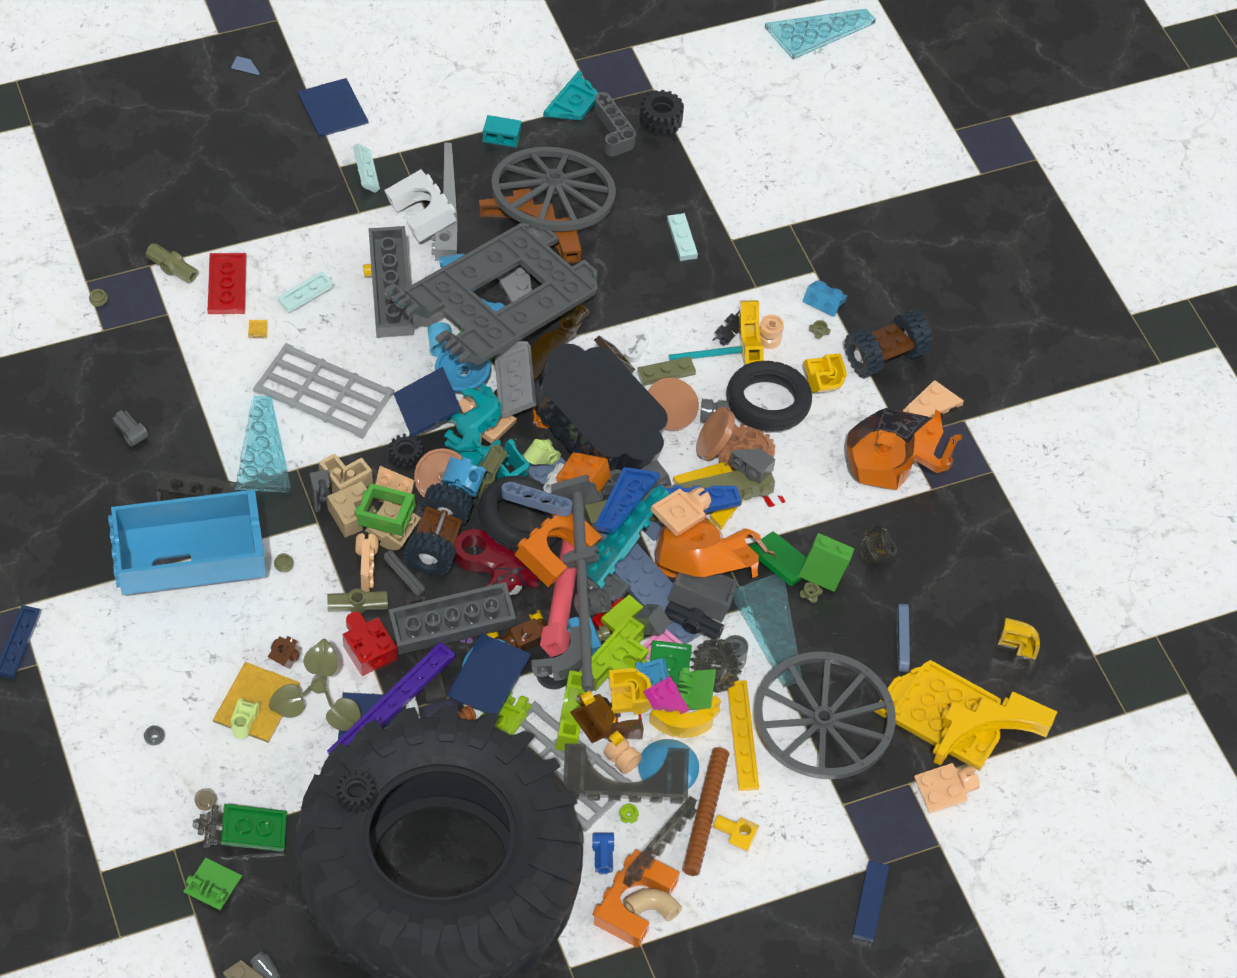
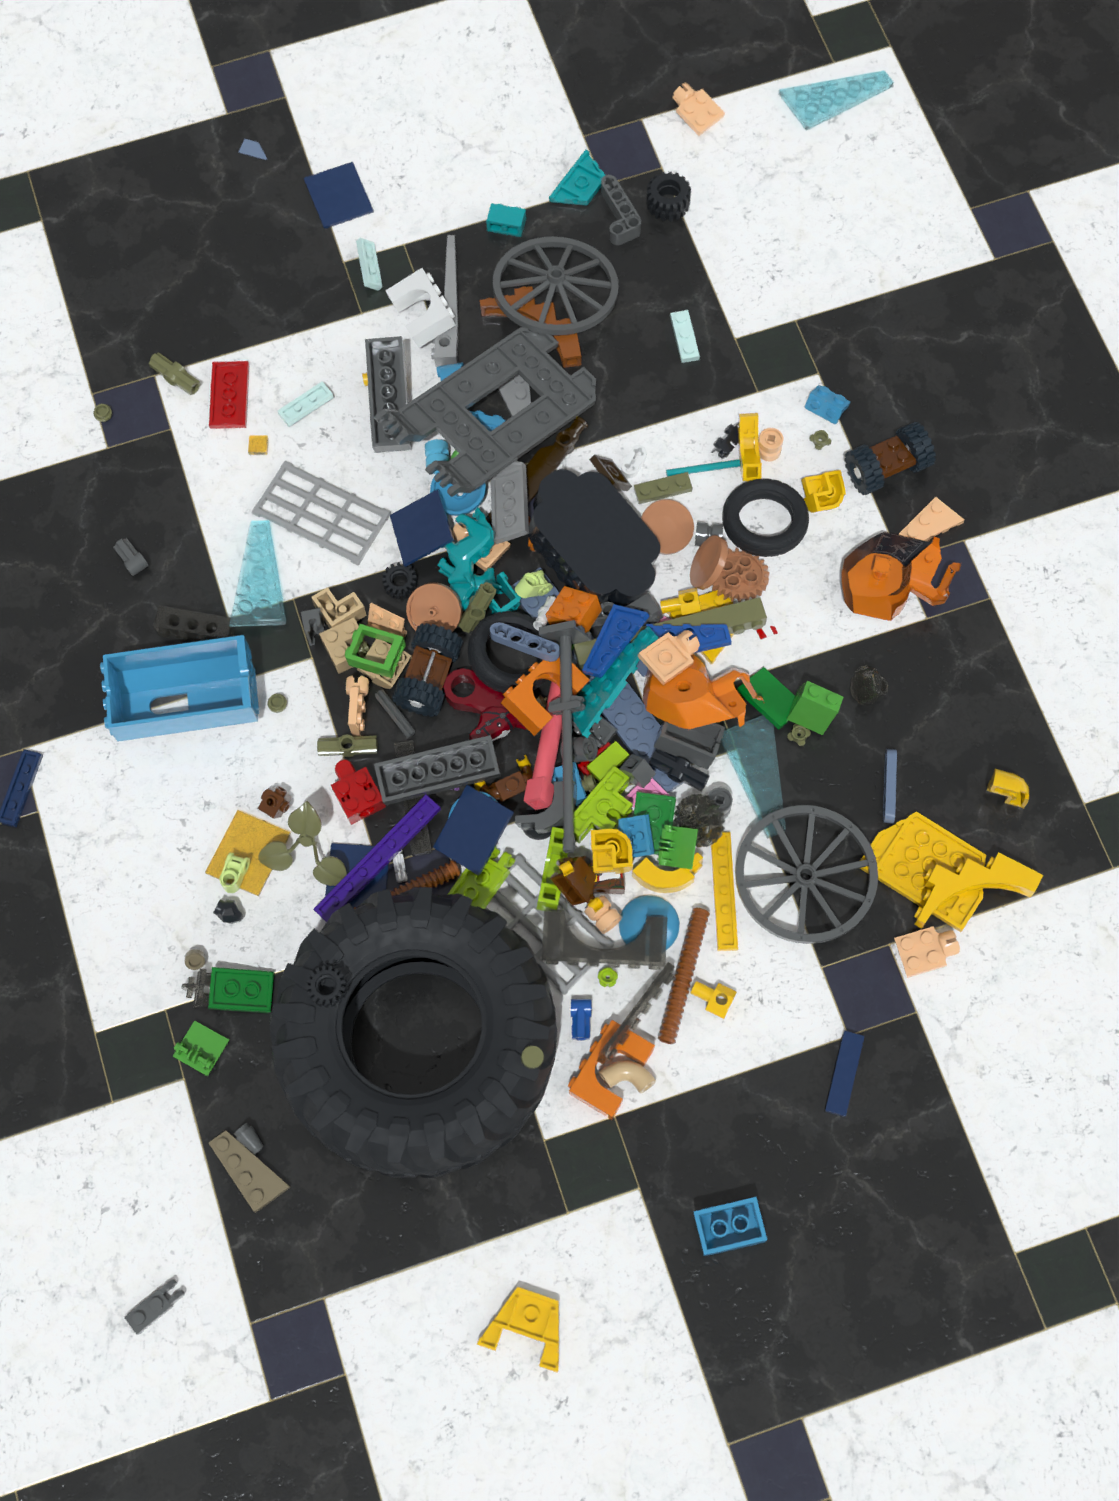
camera: 10 degrees right, 15 degrees up
dark grey plate [144,725,165,746] -> none
dark azure brick [441,457,486,497] -> none
dark pink wing [643,676,689,714] -> none
dark grey slope [729,449,776,484] -> none
none -> black rock [213,899,243,924]
none -> olive tile [521,1046,544,1069]
none -> yellow piece [660,587,701,617]
none -> light nougat plate [673,83,725,136]

